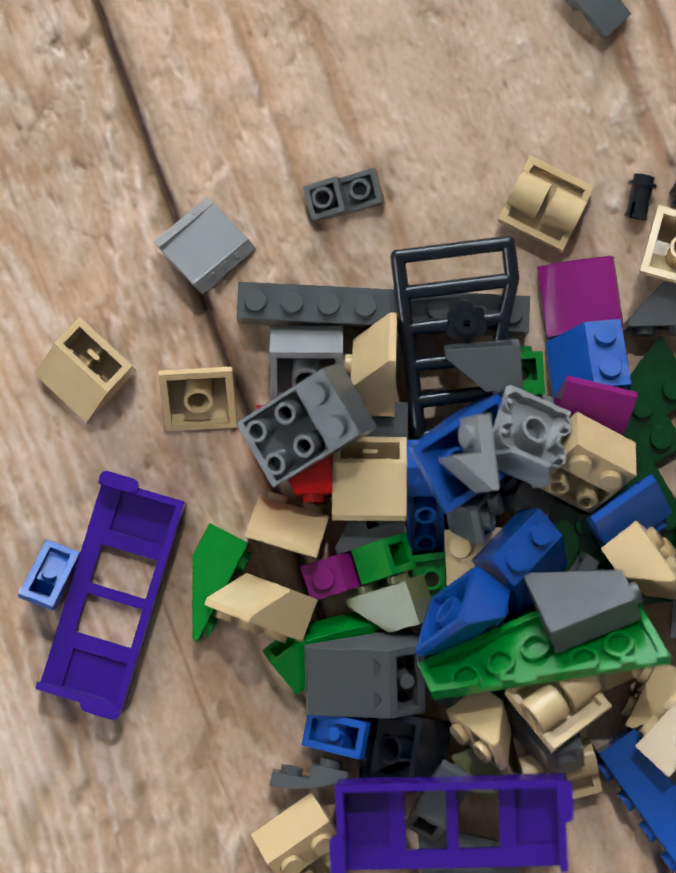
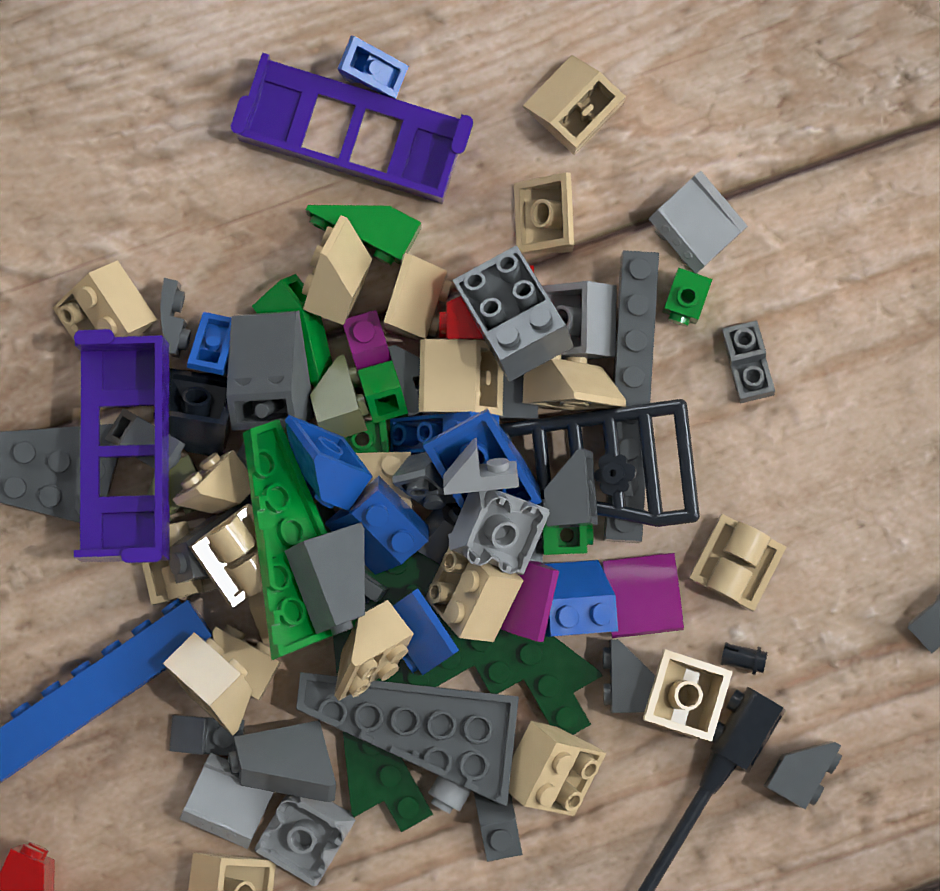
camera: 85 degrees right, 0 degrees up
none -> green brick [662,268,713,327]

